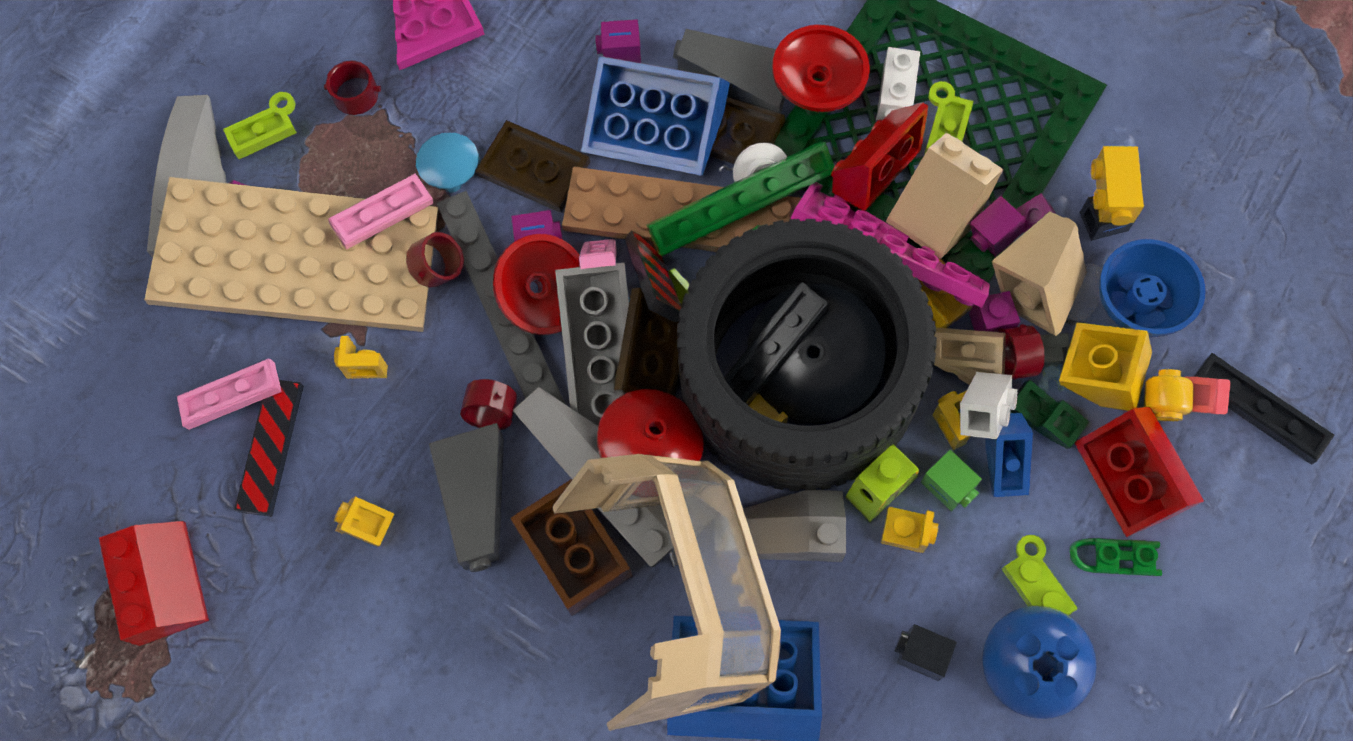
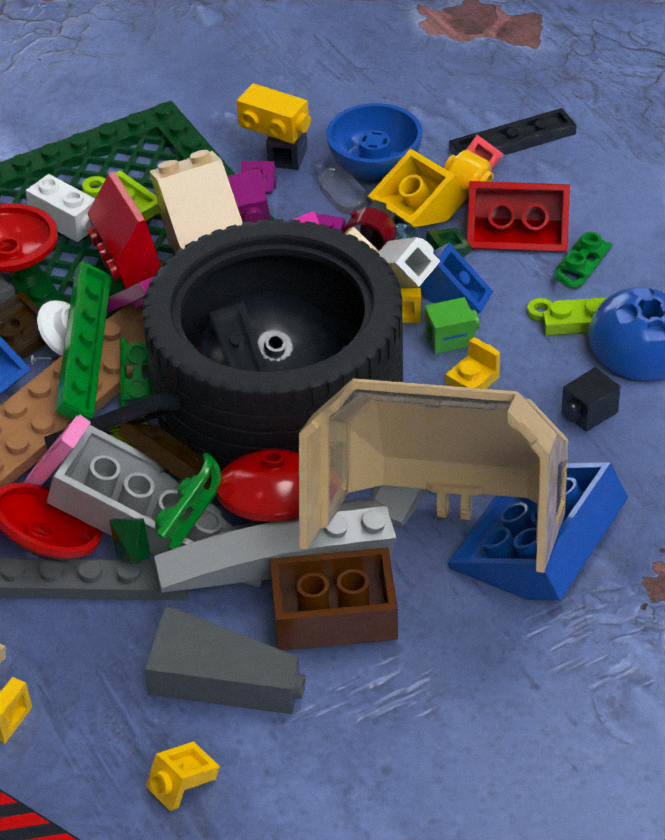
camera: 65 degrees left, 25 degrees down
dark red piece [460,379,517,430] -> none
lime torso [845,444,919,522] -> none
tan slope [992,212,1087,336] -> none
none -> dark green slope [109,518,151,564]
none -> green piece [155,453,221,550]

